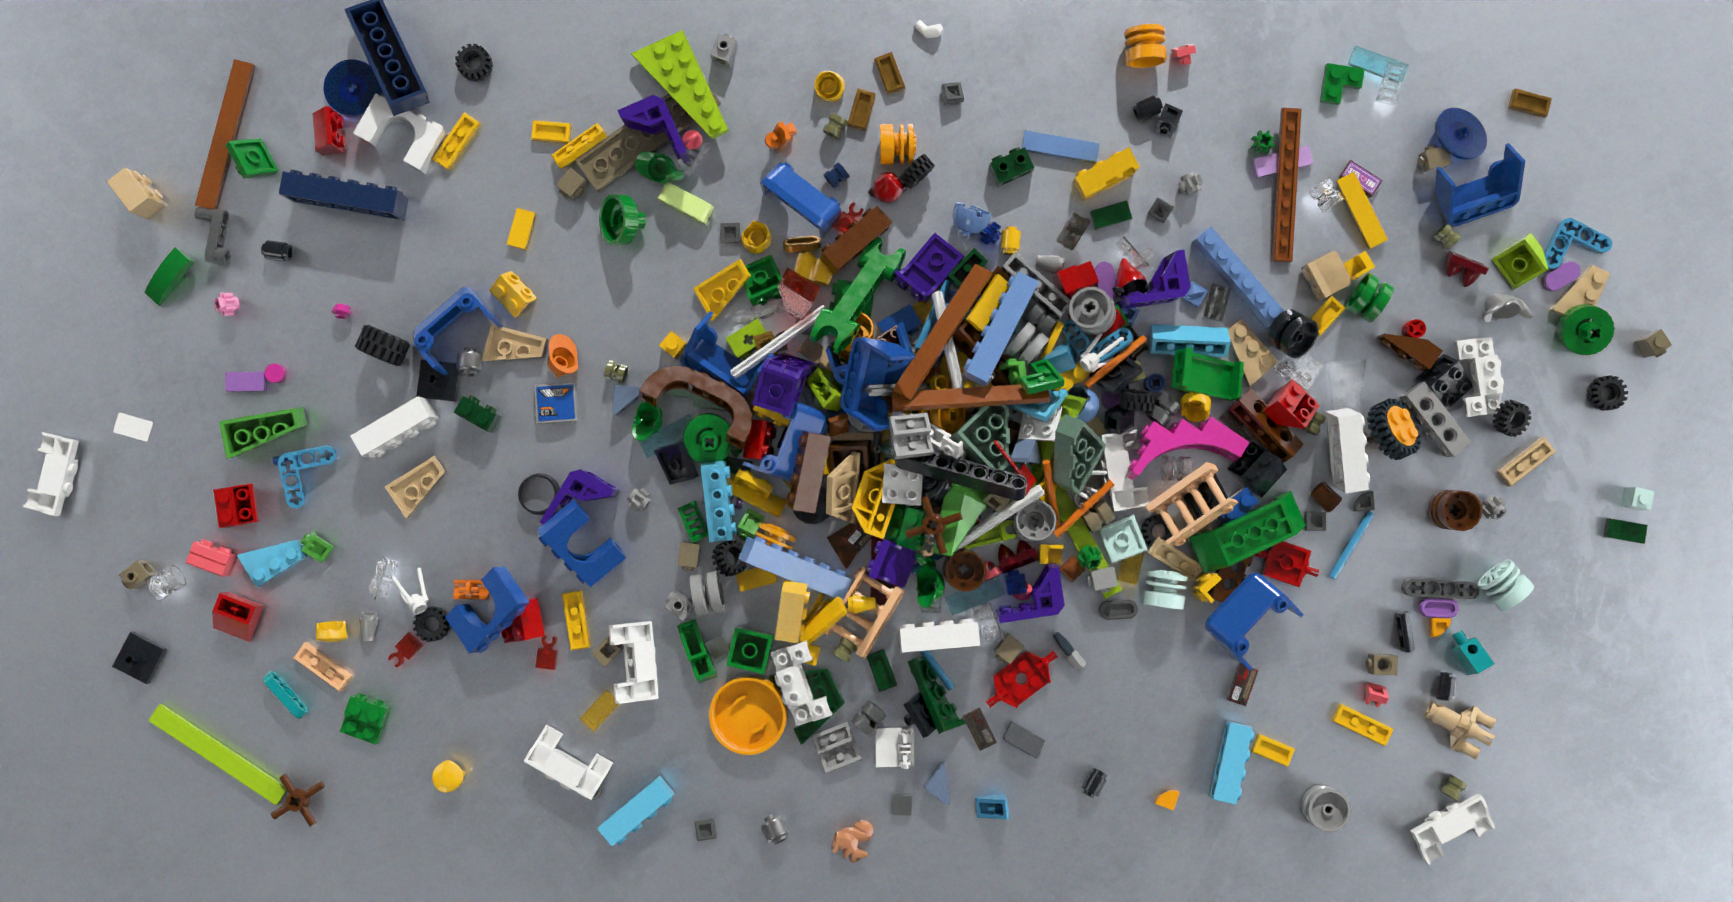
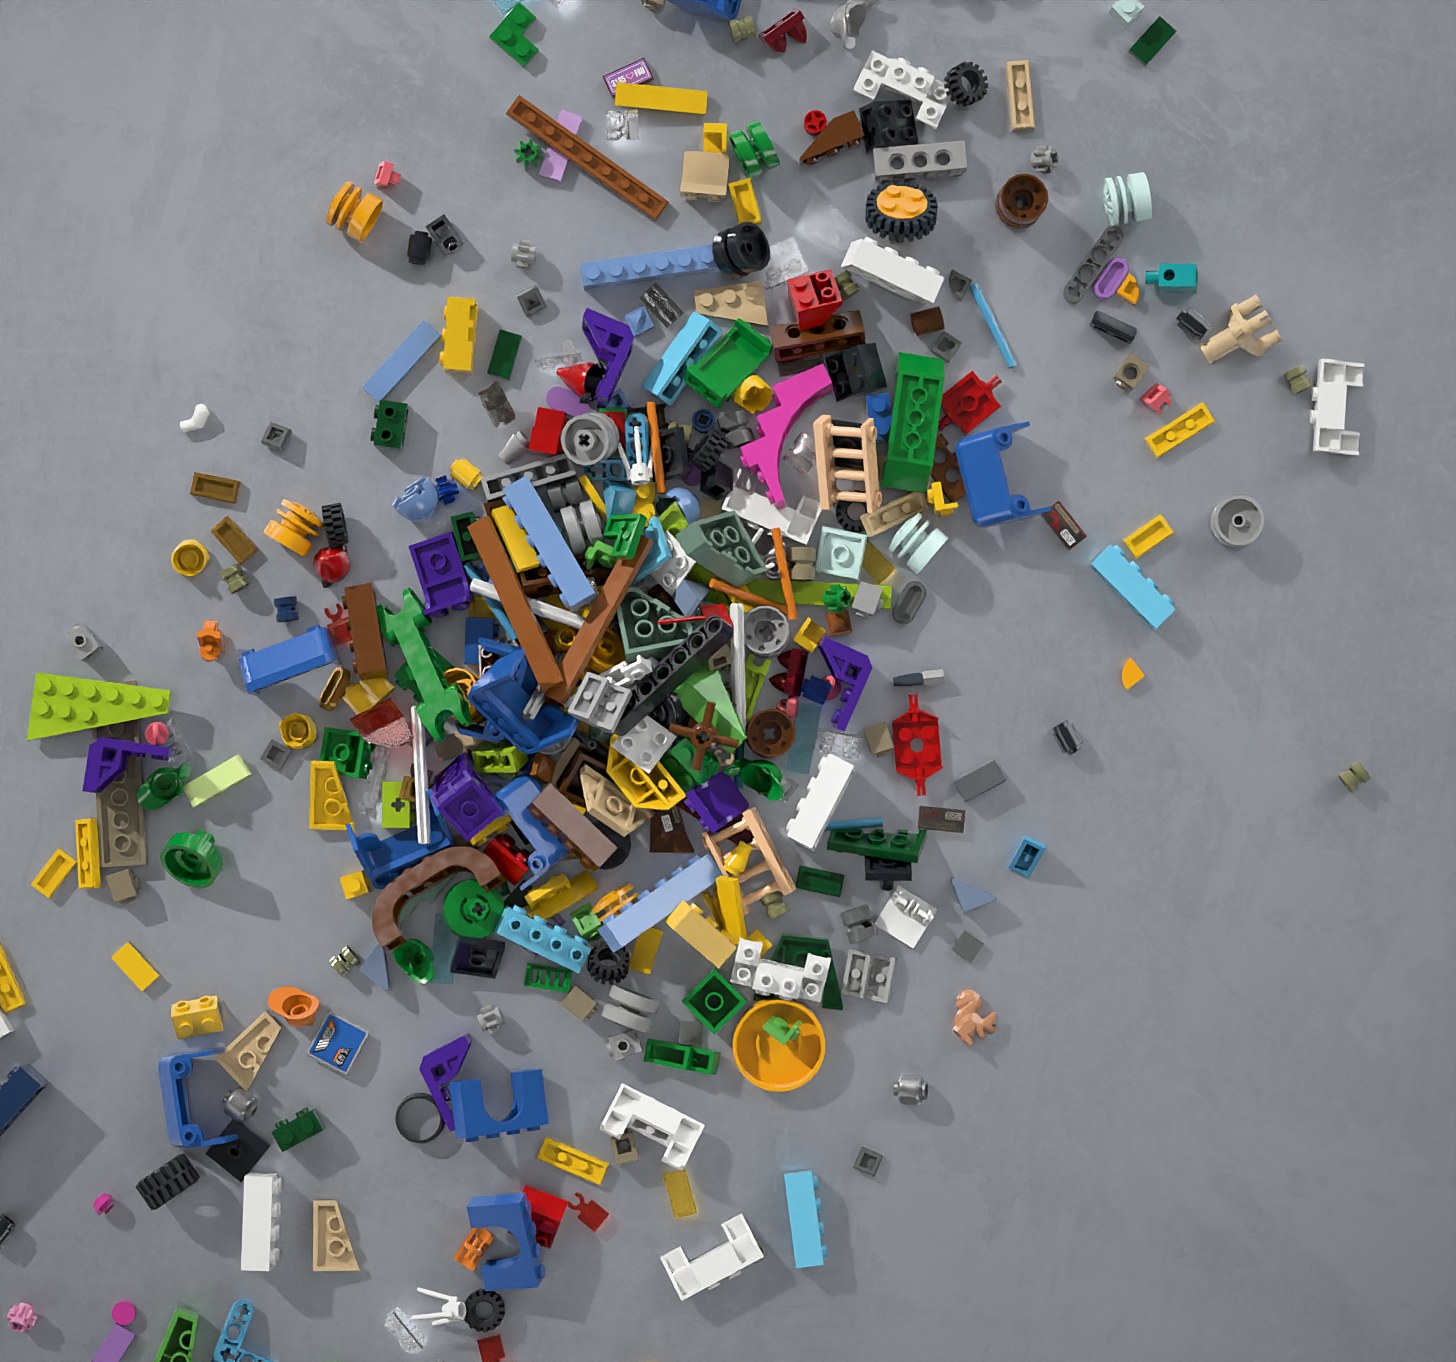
camera: 55 degrees left, 0 degrees up
none -> bright green bracket [762,1015,803,1045]

